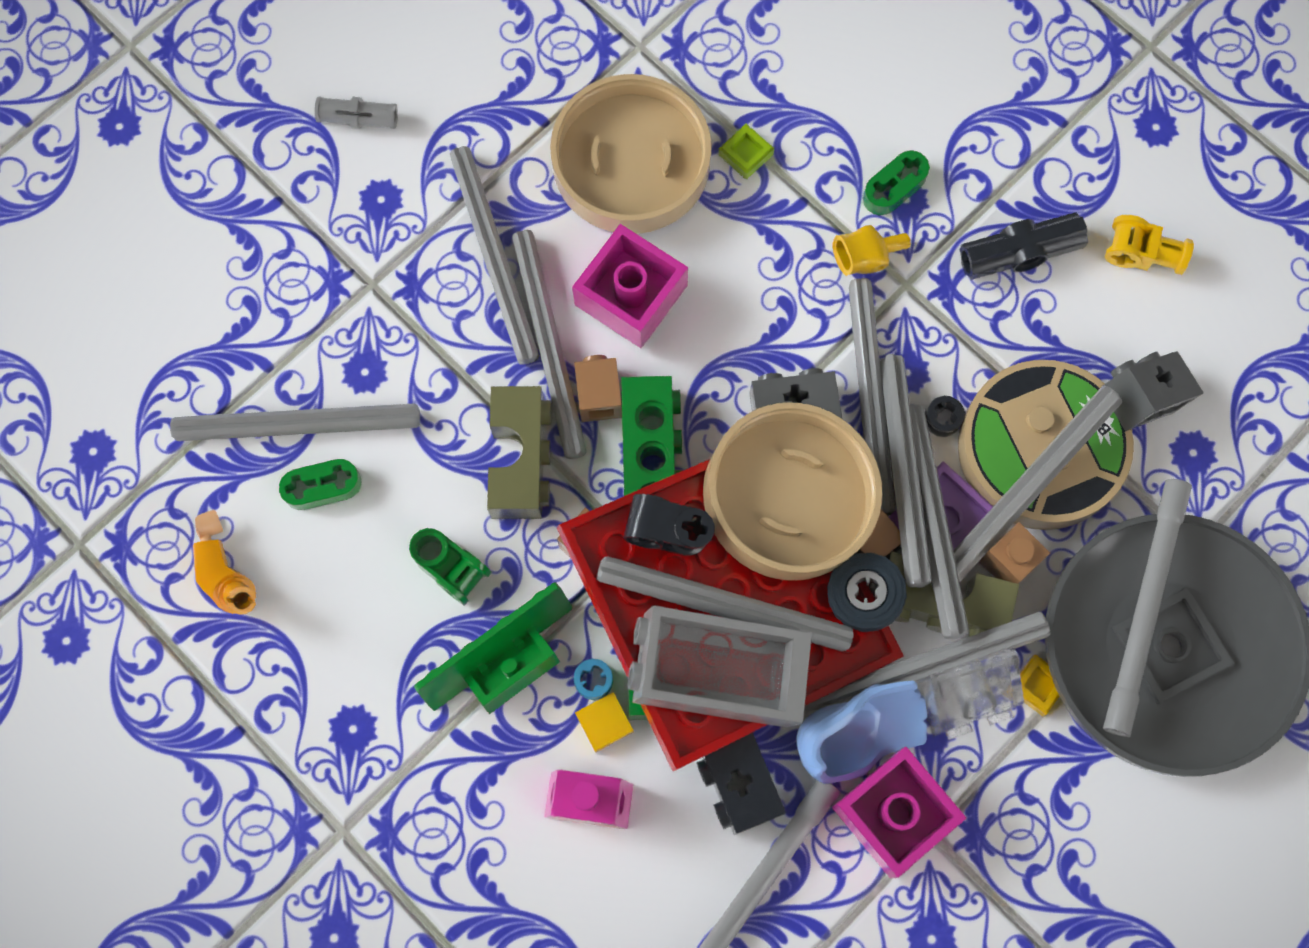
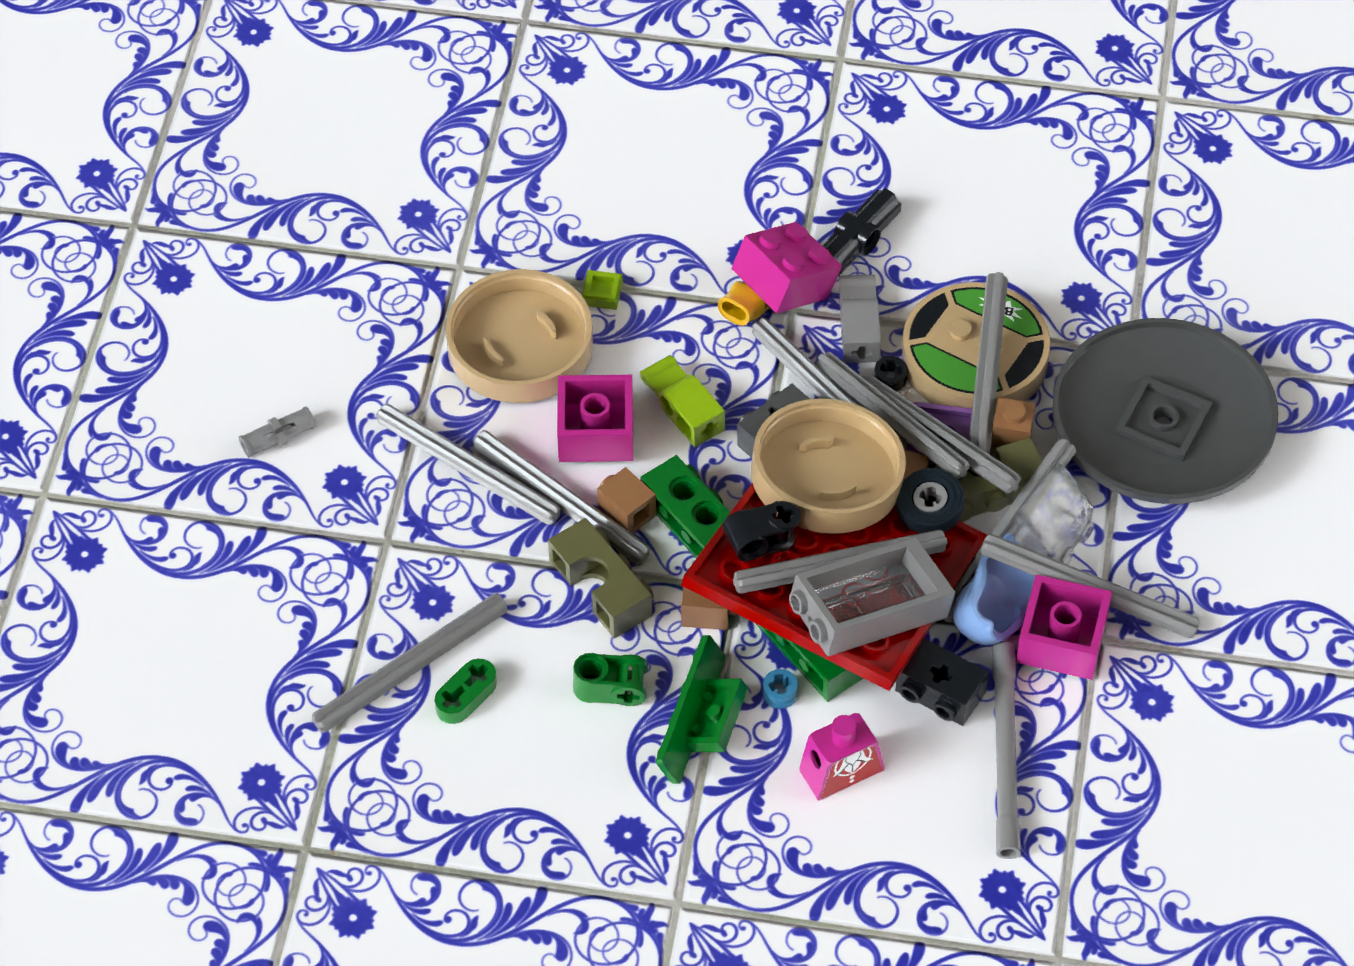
camera: 35 degrees left, 20 degrees down
light orange arm [193,510,256,615] -> none
yellow tile [575,692,634,753] -> none
green beam [862,150,930,216] -> none
yellow tile [1007,654,1060,717] -> none
dark grey brick [1099,351,1204,431] -> none
light grey piece [1103,479,1192,737] -> none
yellow connector [1105,215,1194,275] -> none
none -> lime piece [640,355,725,448]
none -> dark pink brick [731,221,842,313]
none -> light grey piece [839,275,881,363]
none -> light grey axle [981,533,1200,638]

